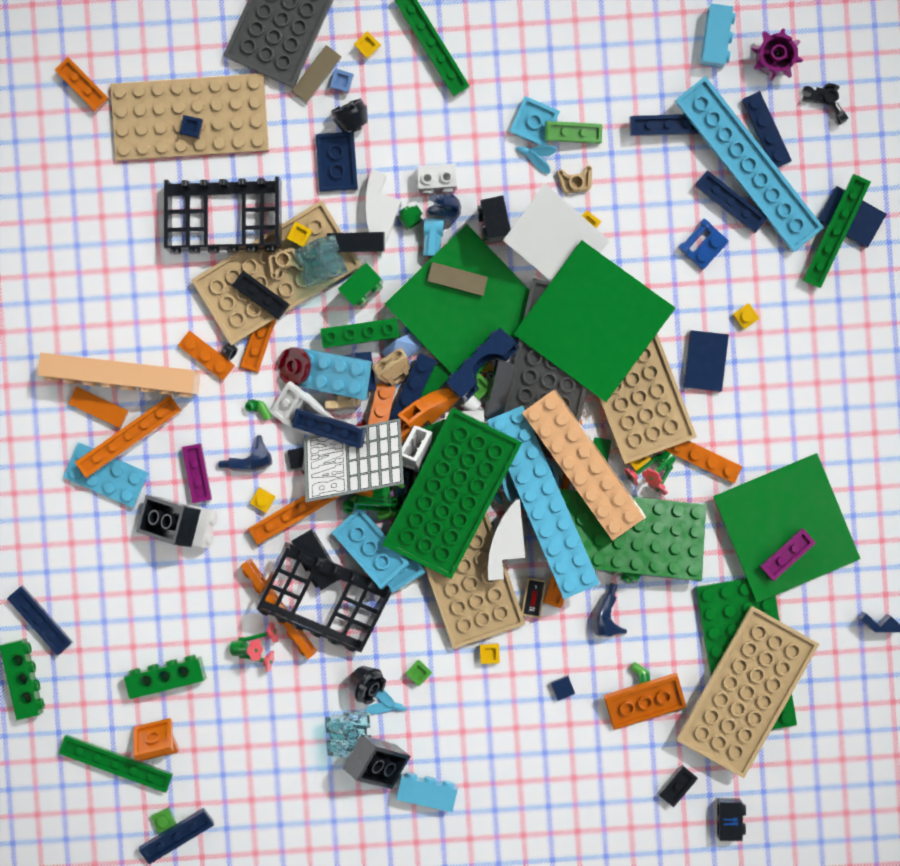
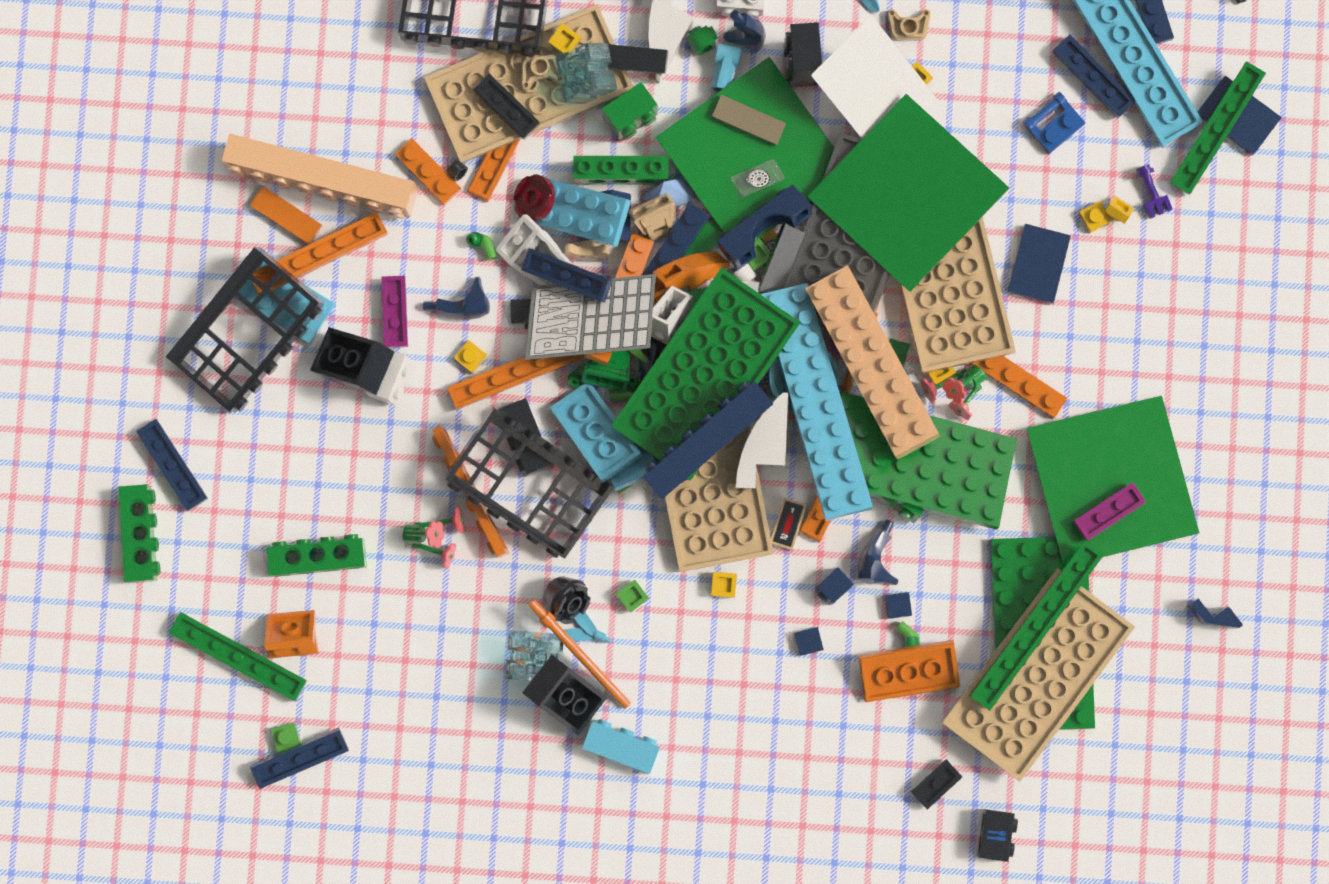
camera: 10 degrees right, 5 degrees down
none -> black window [166,247,325,413]
none -> orange bar [528,599,631,709]
none -> dark blue brick [643,380,774,499]
none -> clear slope [731,159,785,199]
none -> dark blue brick [815,567,854,605]
none -> dark blue tile [885,592,912,619]
none -> green plate [969,540,1104,711]
none -> yellow plate [1105,195,1134,224]
none -> dark purple hinge [1135,164,1173,219]

